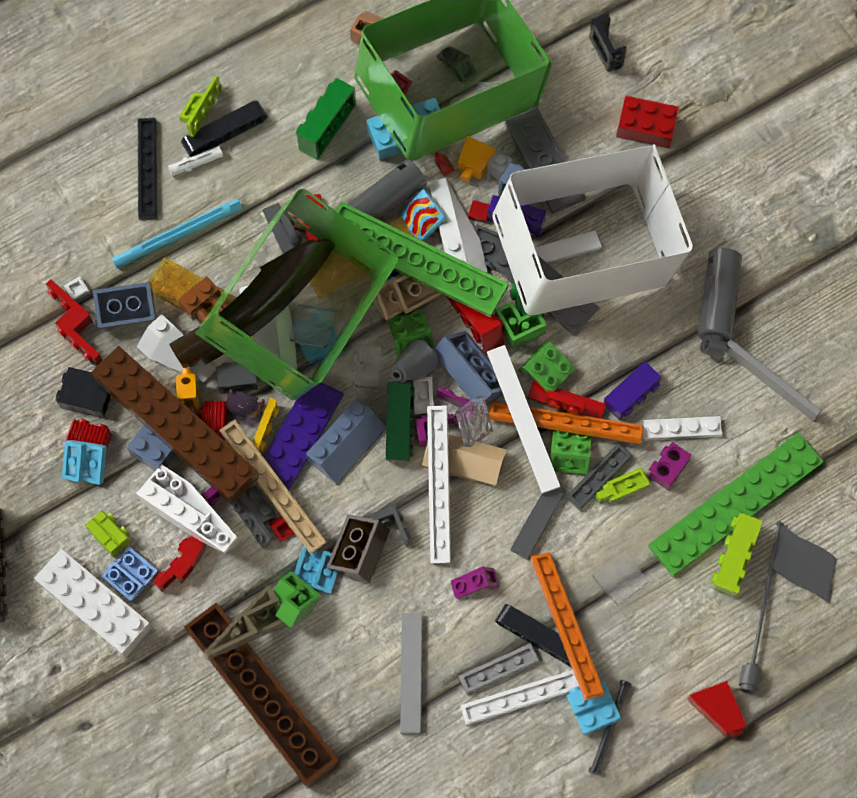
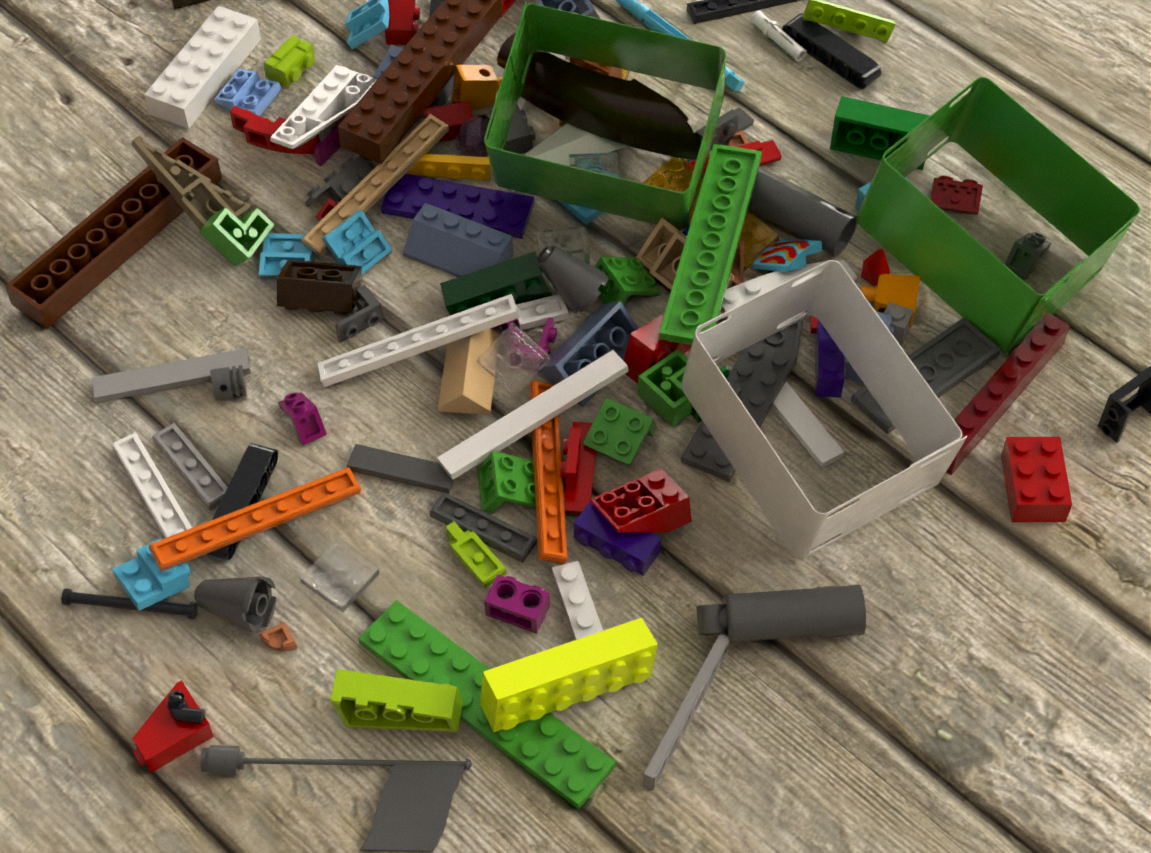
camera: 75 degrees right, 15 degrees down
none -> black arm [167,691,205,724]
none -> dark grey cone [194,576,276,633]
none -> dark grey piece [210,365,247,400]
none -> nougat tile [259,622,297,651]
none -> medium azure slope [321,210,392,275]
none -> neon yellow brick [480,618,658,732]
none -> red slope [590,468,692,532]
none -> dark red brick [946,312,1070,475]

